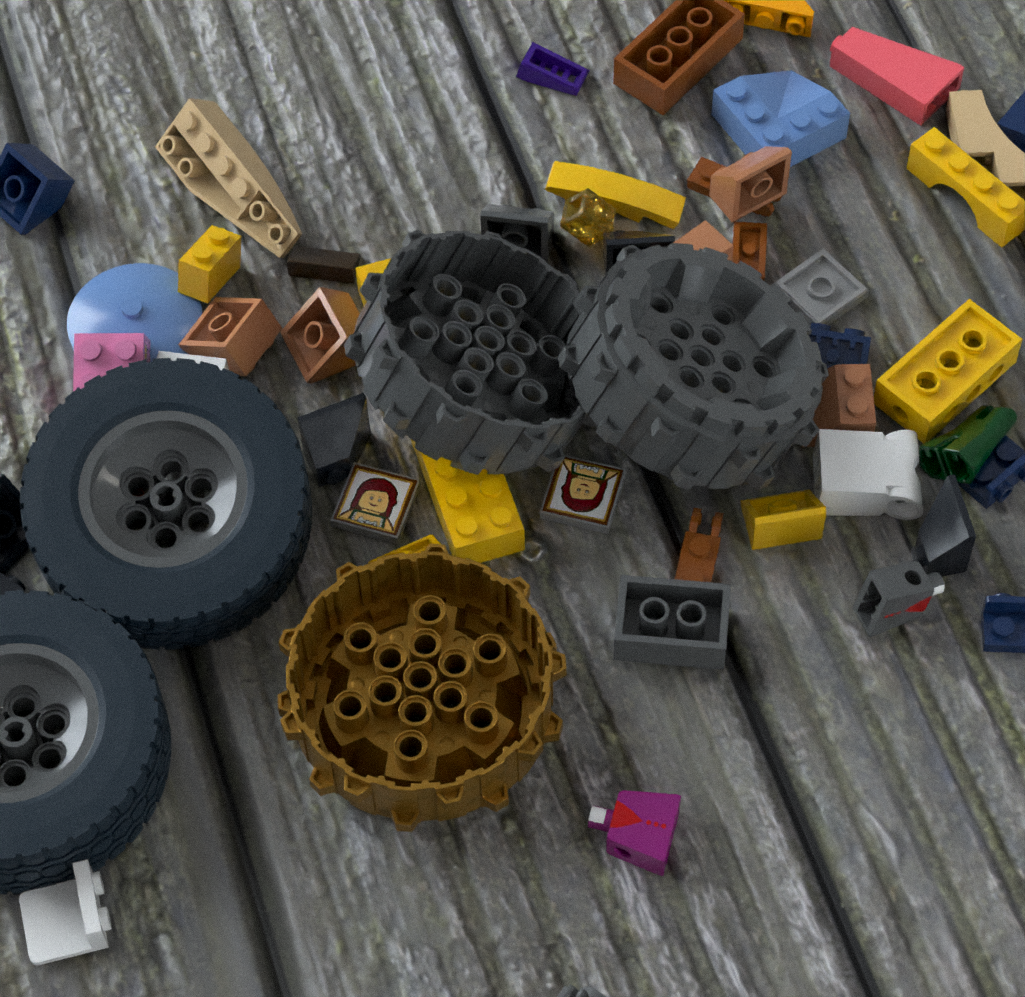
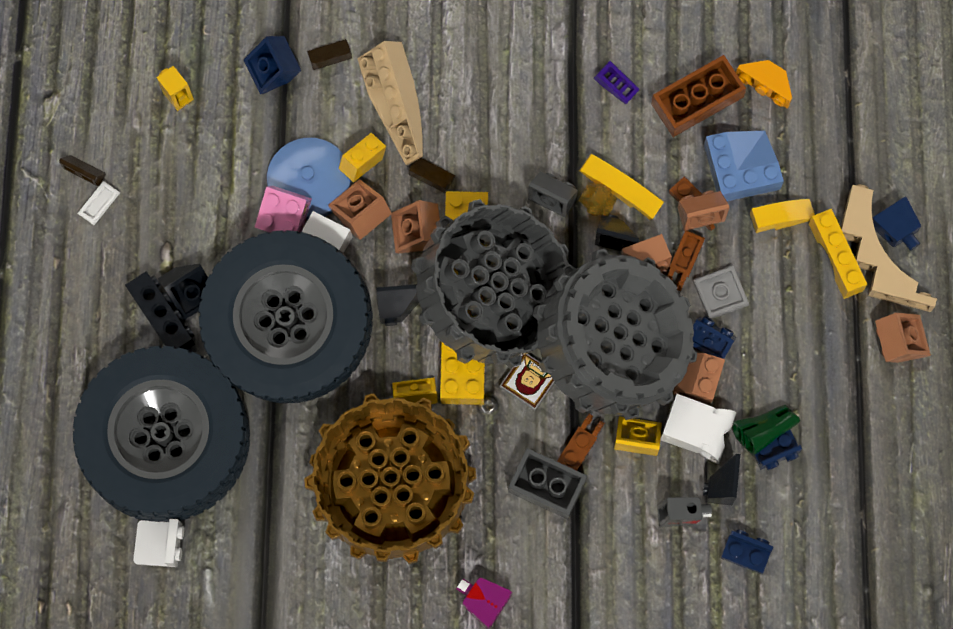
camera: 20 degrees right, 15 degrees up
tile [330,462,421,544] -> none
coral slope [830,27,964,126] -> none
yellow brick [874,299,1023,444] -> none
none -> dark brown slope [307,39,352,70]
none -> yellow slope [750,199,815,233]

